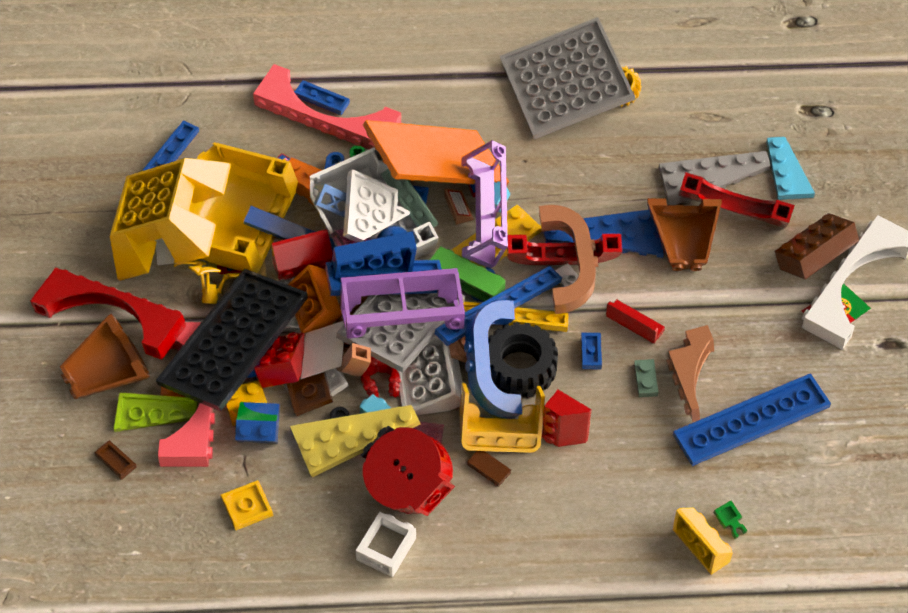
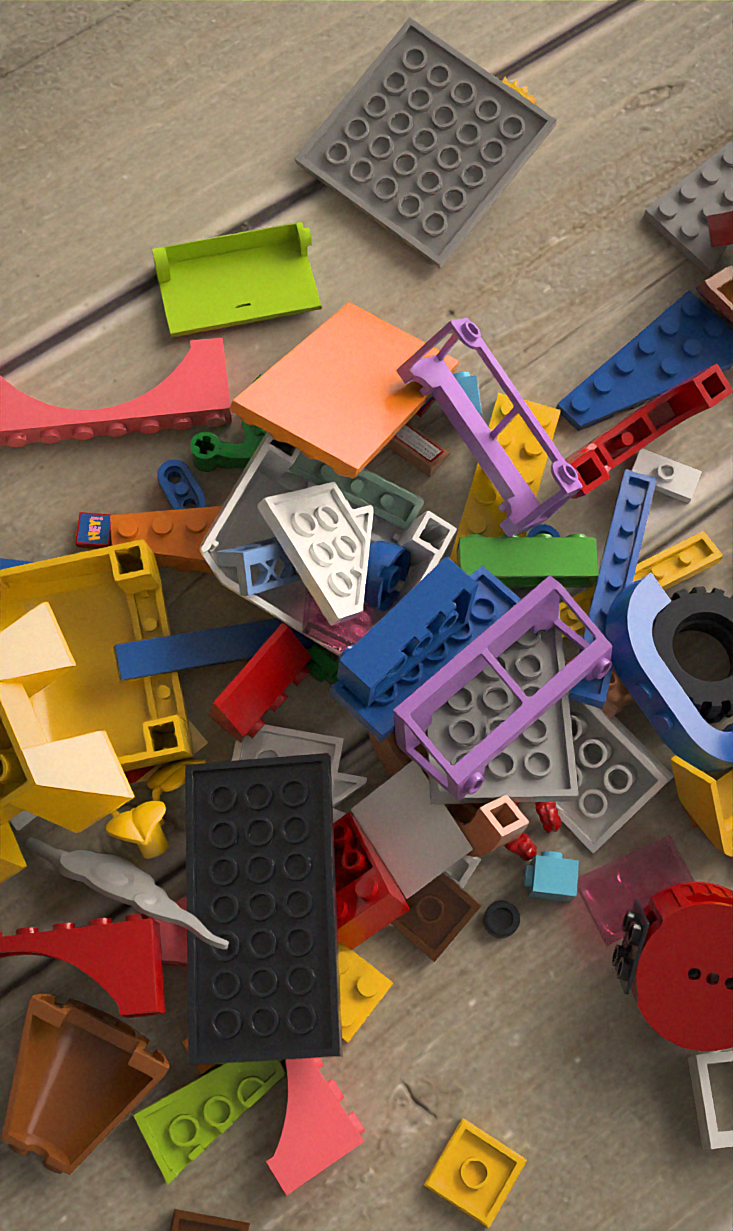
camera: 40 degrees left, 15 degrees up
blue slope [235,402,280,444] -> none
orange slope [287,264,342,333] -> none
light yellow wing [290,405,421,477] -> none
blue plate [294,80,350,115] -> none
nougat arch [539,205,598,314] -> none
none -> light grey piece [25,837,229,949]
none -> lime door [152,221,322,338]

